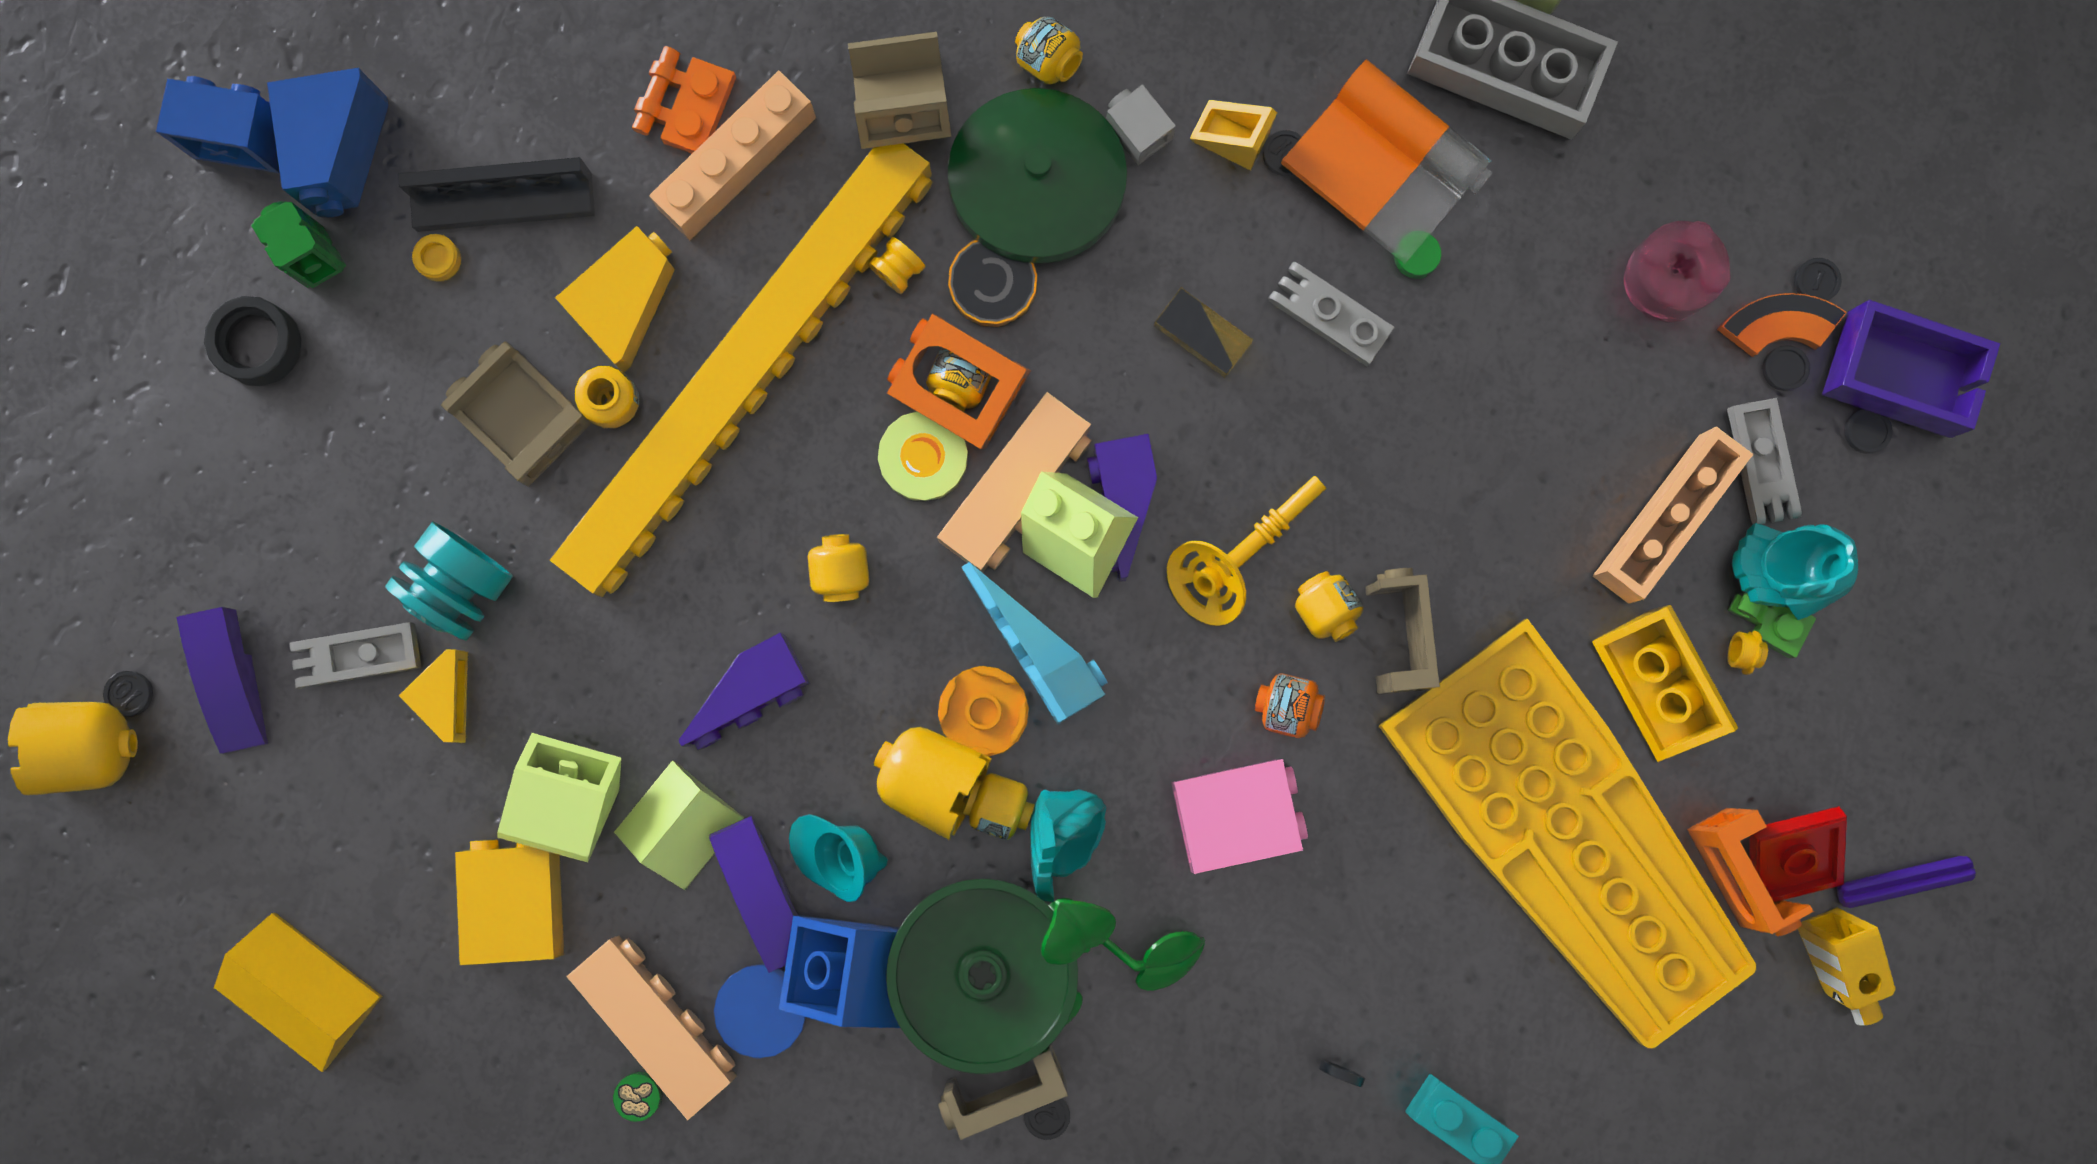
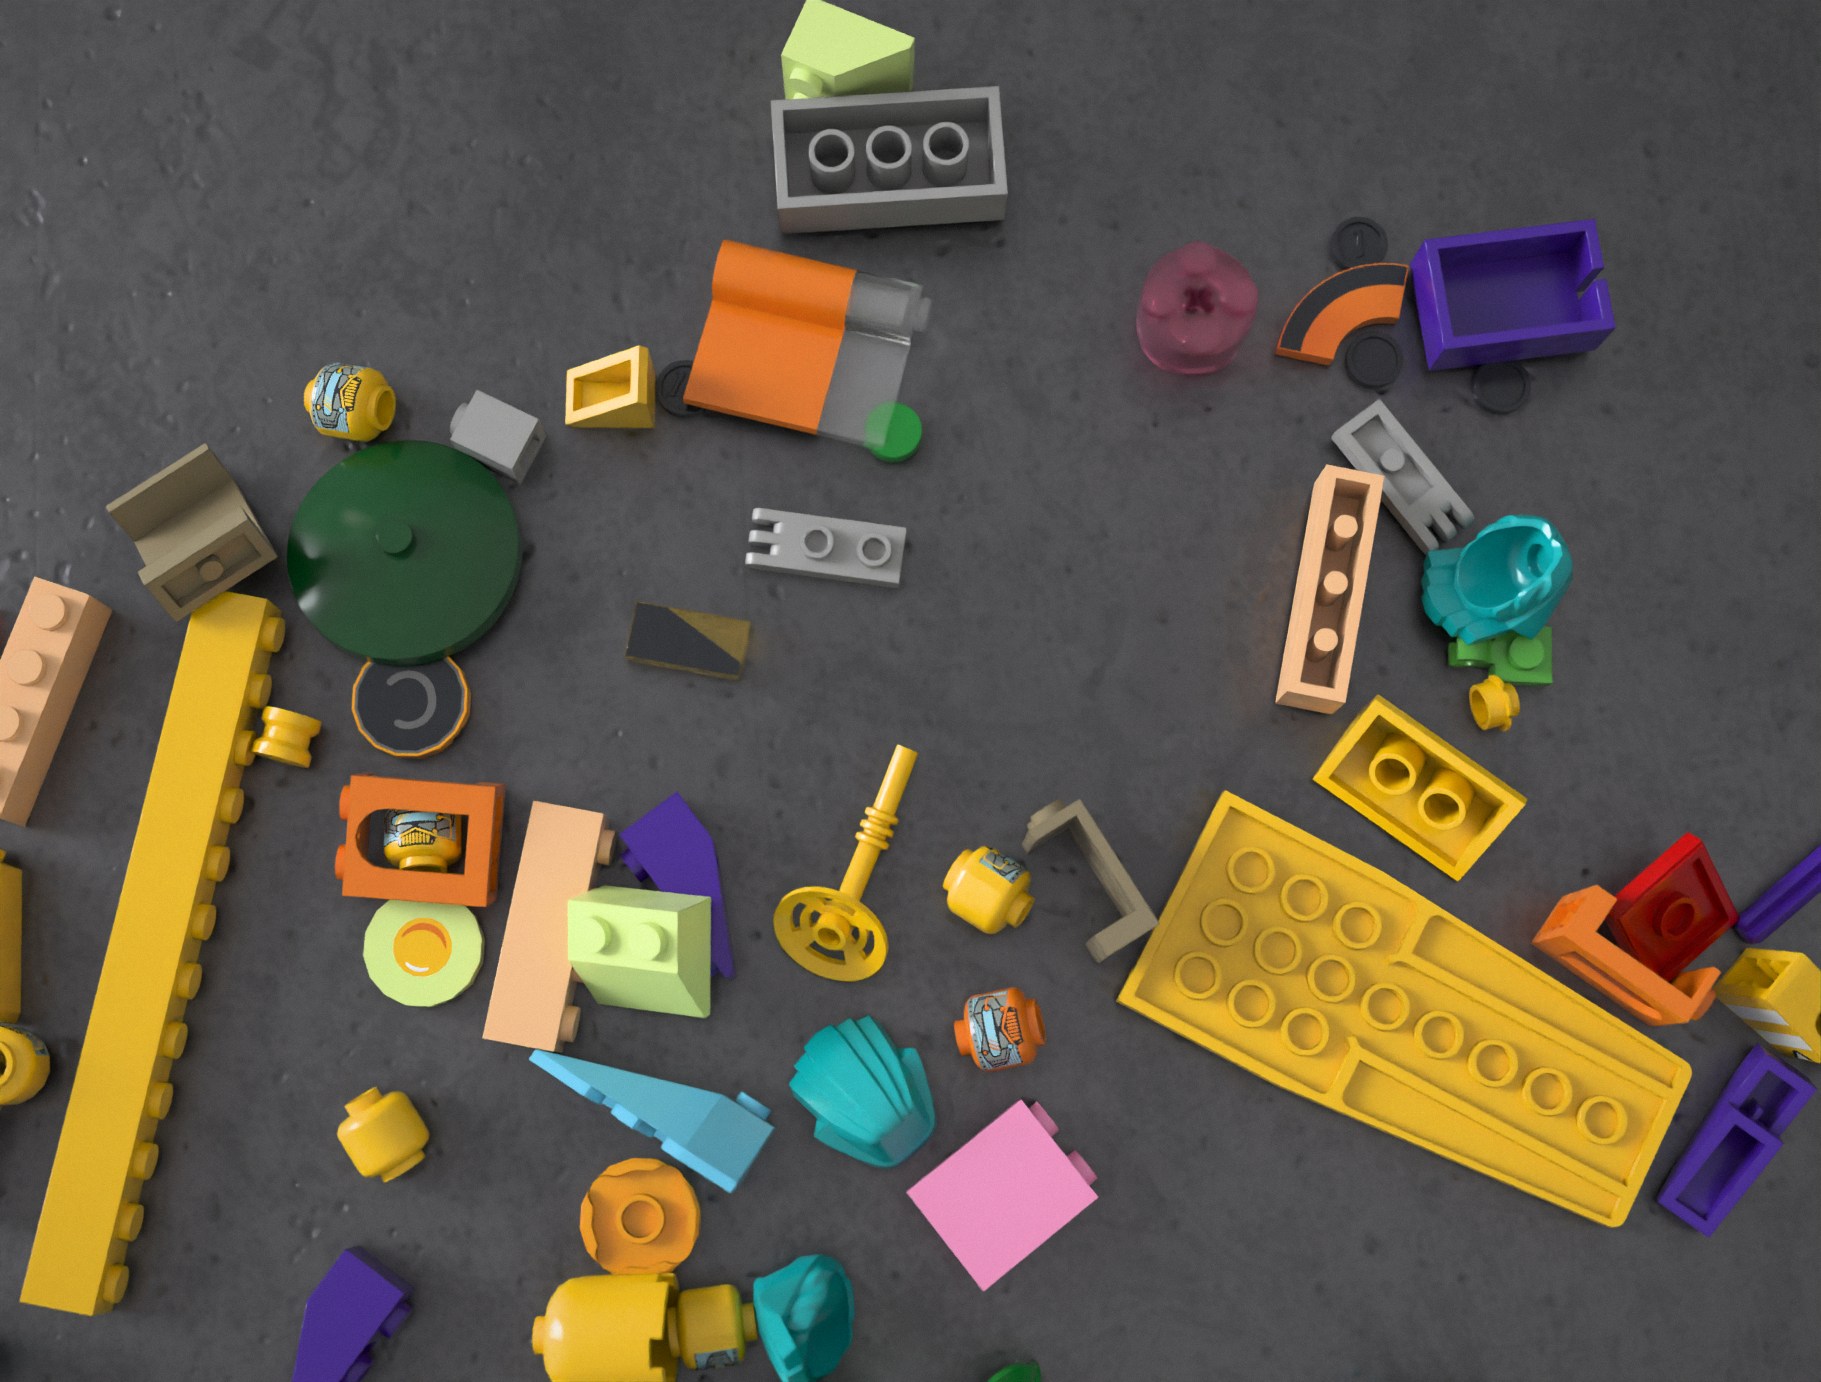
camera: 25 degrees left, 5 degrees down
none -> teal hair [789,1015,937,1170]
none -> dark purple slope [1656,1042,1817,1238]

